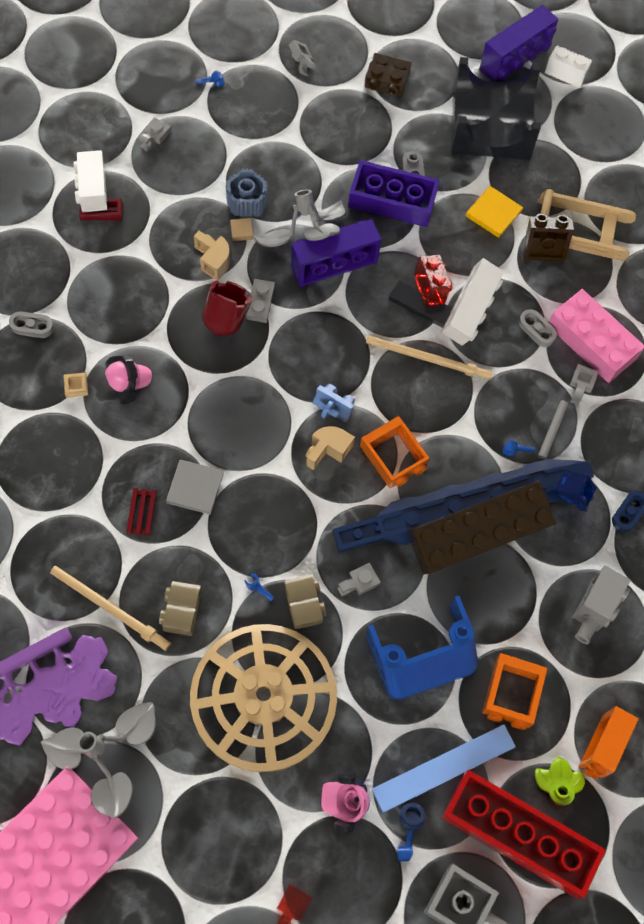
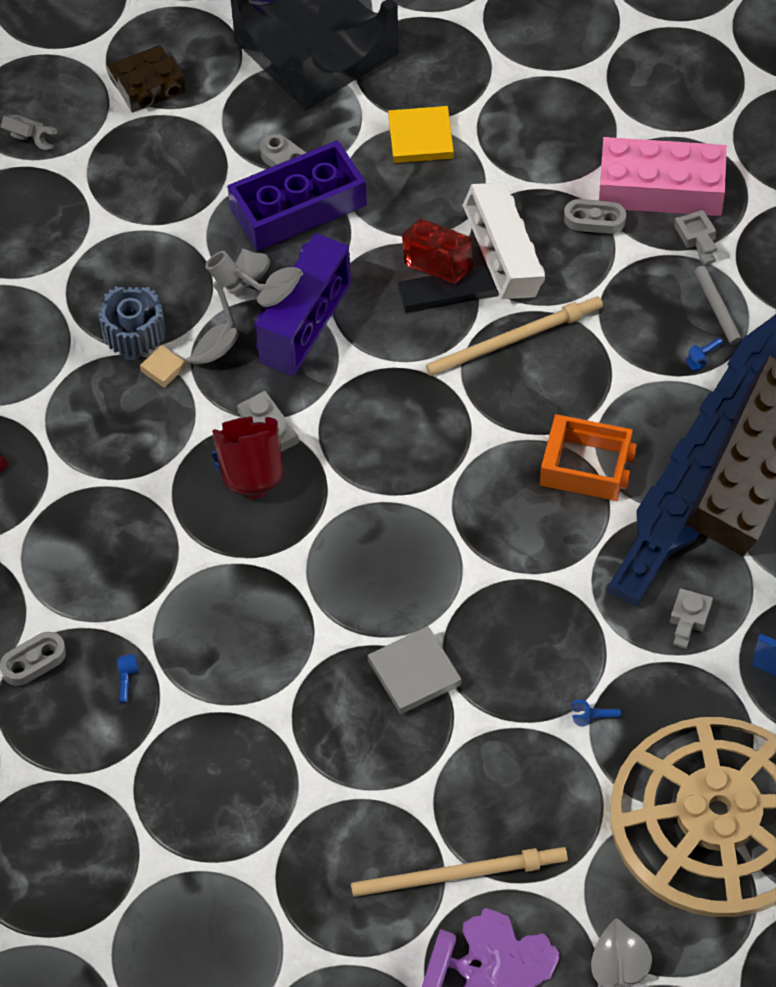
camera: 35 degrees left, 10 degrees down
tan tile [64,372,88,398] -> none
cap [105,355,152,404] -> none
dark red tile [126,488,157,536] -> none
dark tan brick [159,581,202,636] -> none
tan brick [194,231,230,280] -> none
dark tan brick [284,574,326,630] -> none
tan brick [306,426,355,470] -> none
medium blue hips [312,384,355,423] -> none
dark brown plate [523,214,574,262] -> none
tan piece [537,189,636,261] -> none
none -> blue hand [117,654,139,704]

